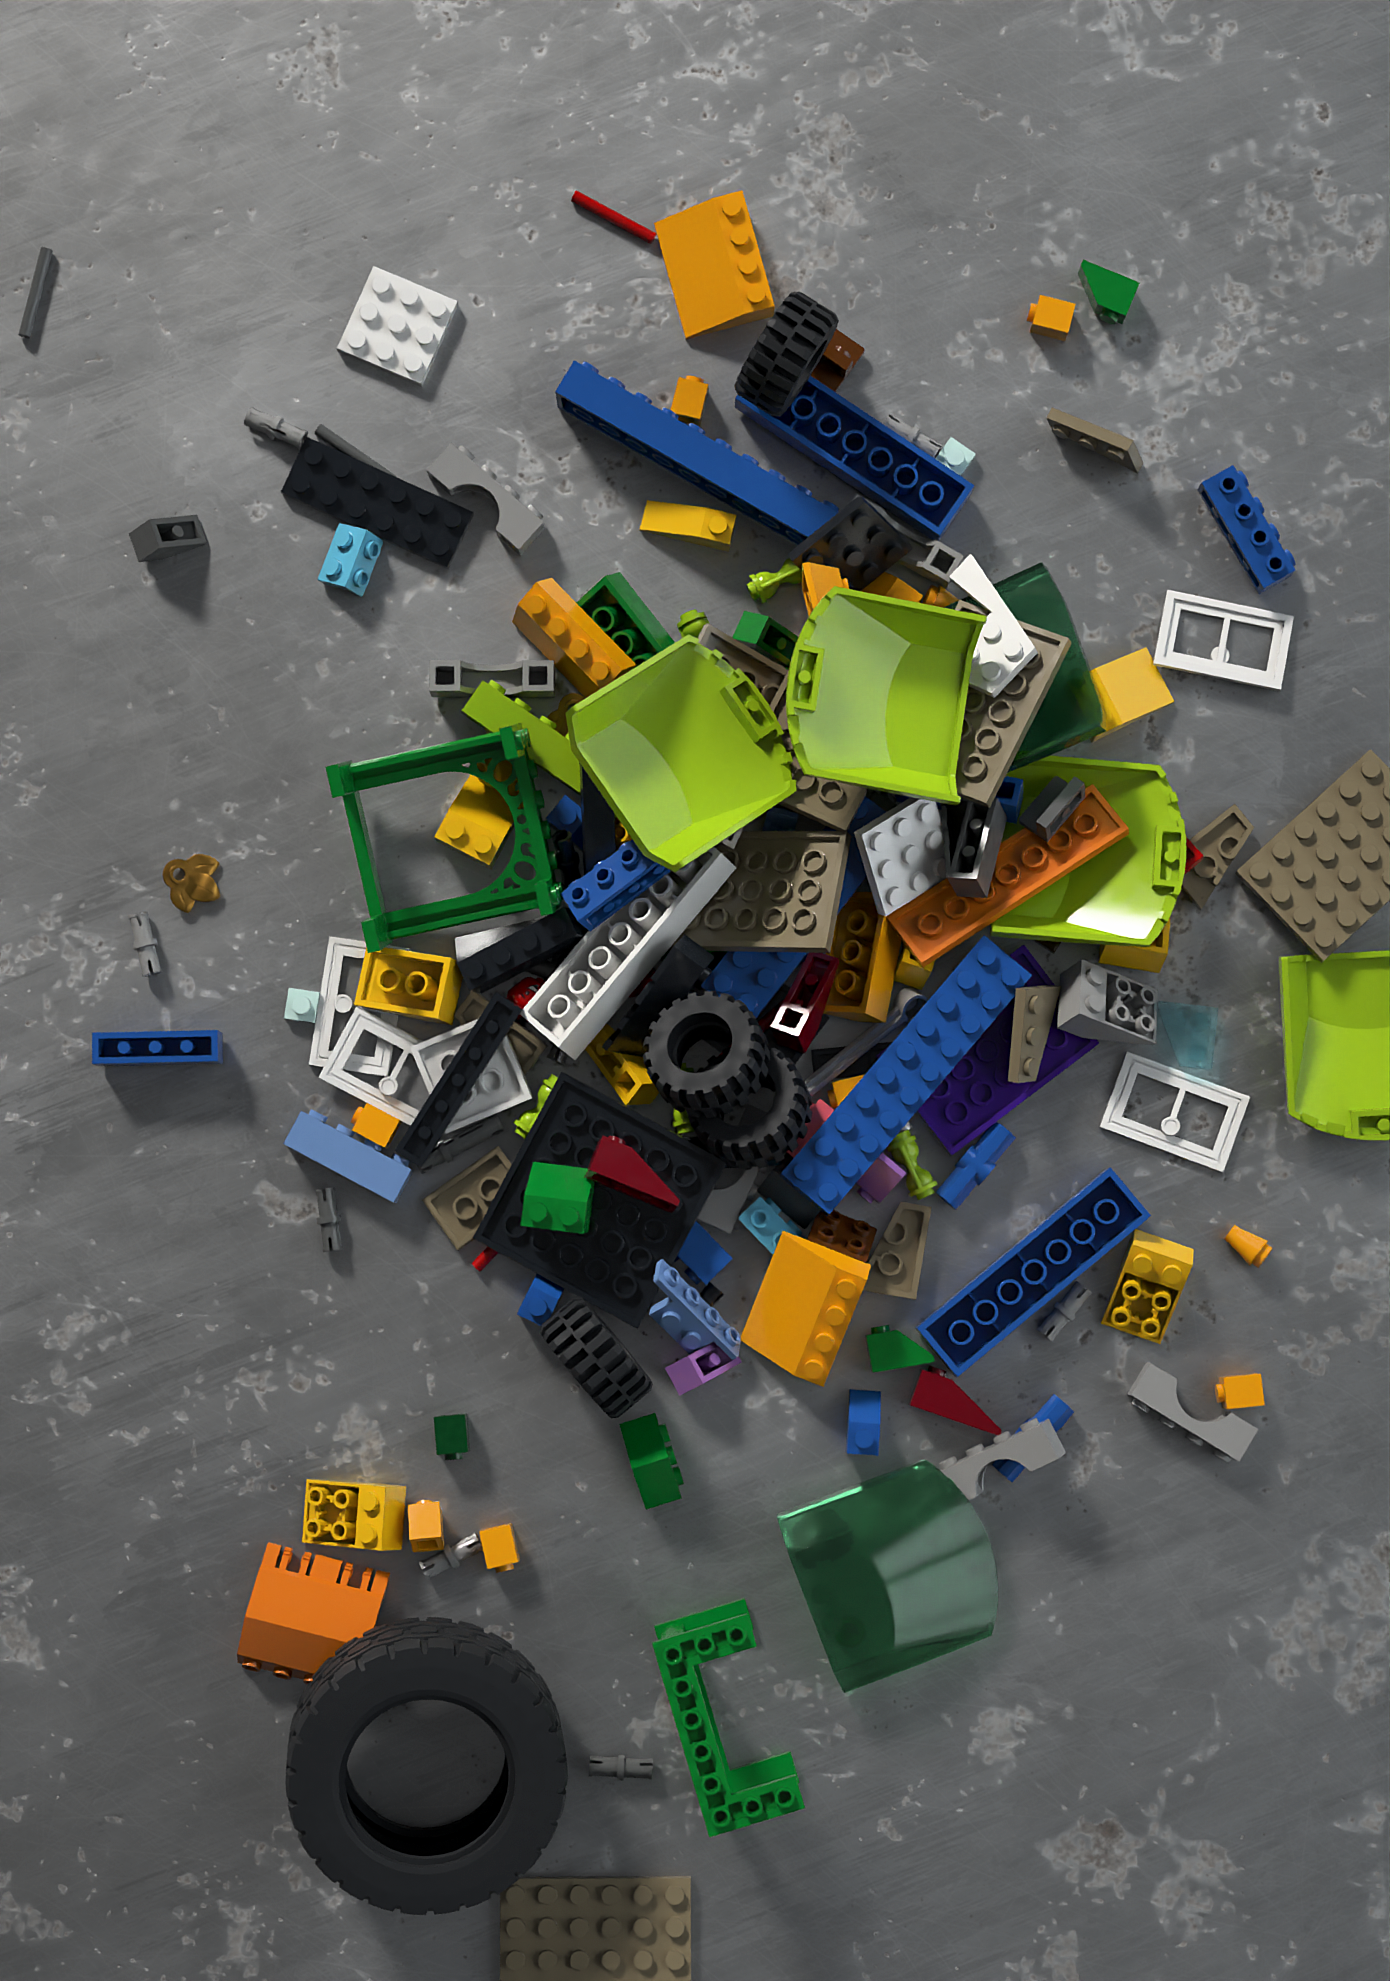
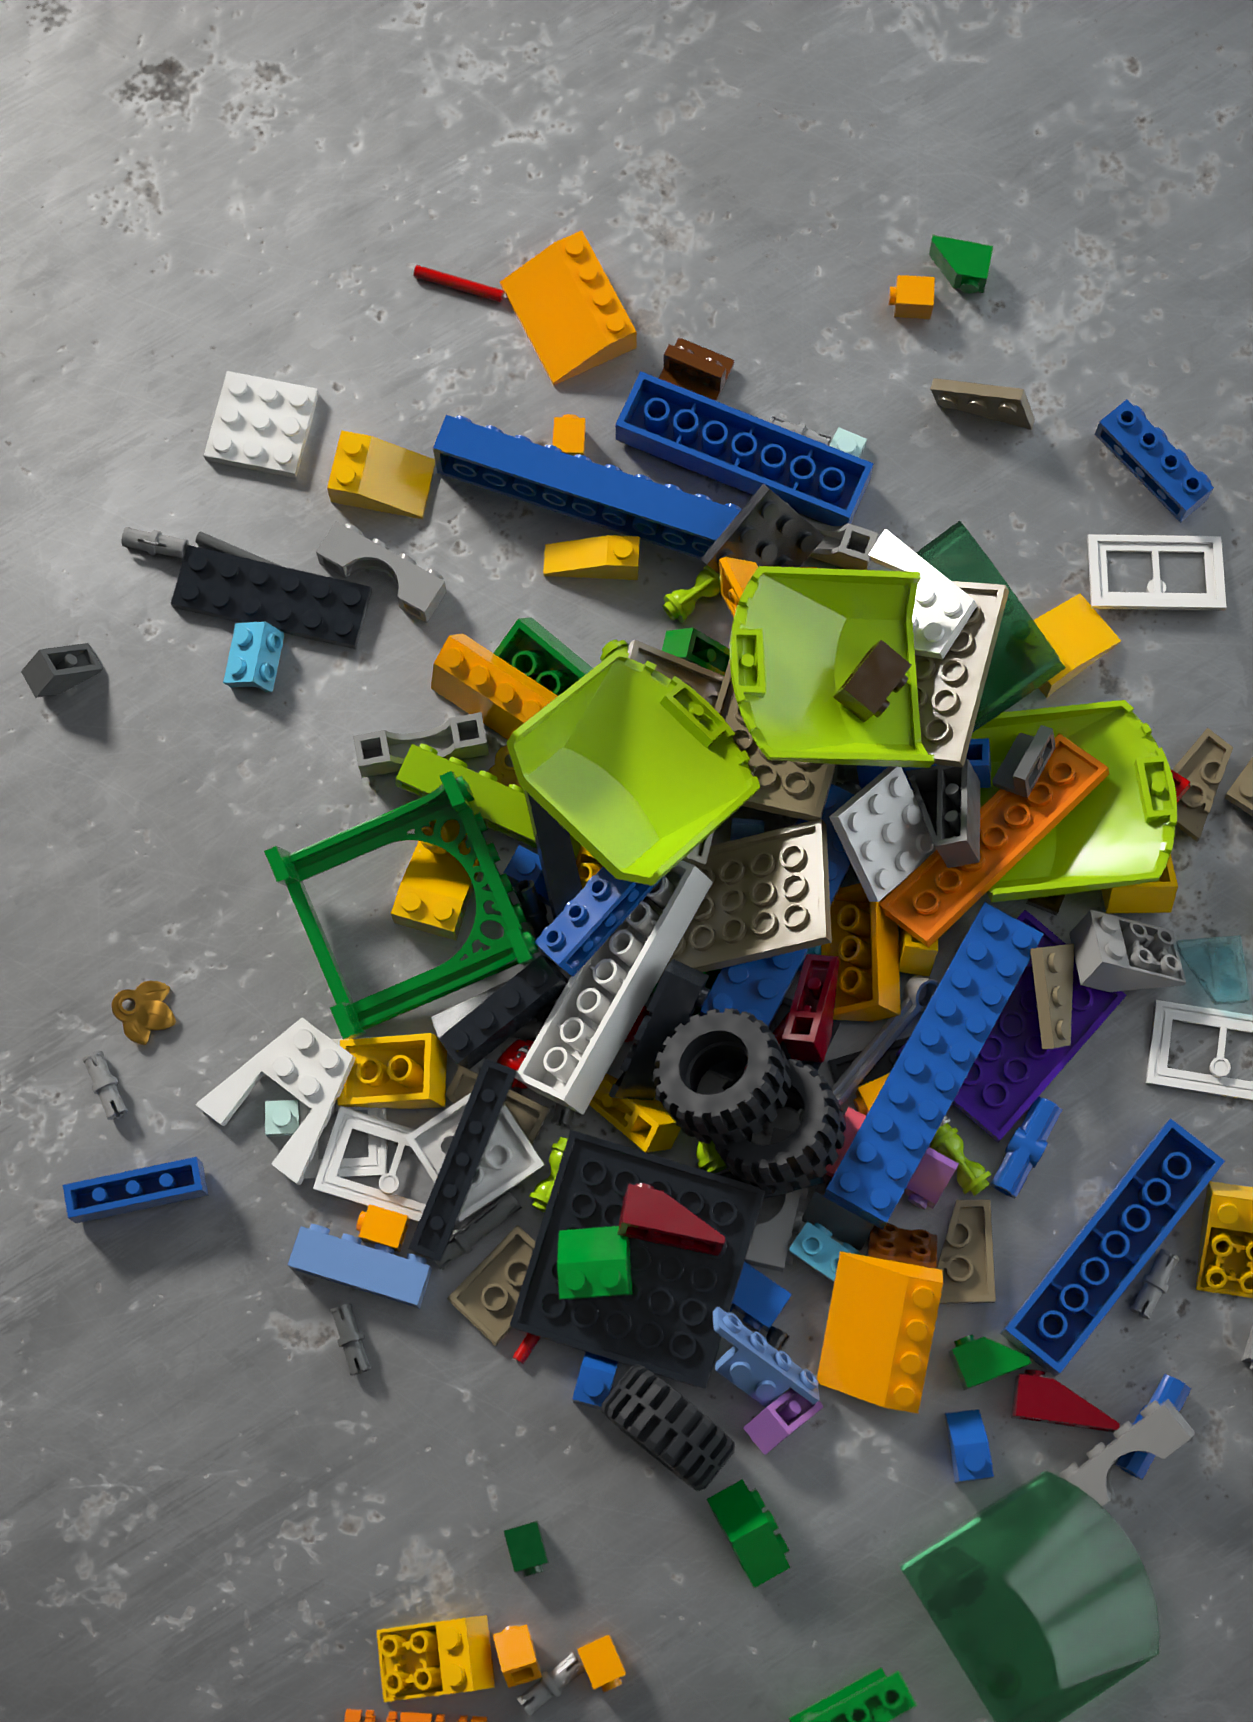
camera: 10 degrees left, 10 degrees down
black tyre [734,292,839,417] -> none
none -> white wing [196,1018,356,1185]
none -> yellow slope [327,430,436,519]
none -> dark brown brick [833,640,912,722]

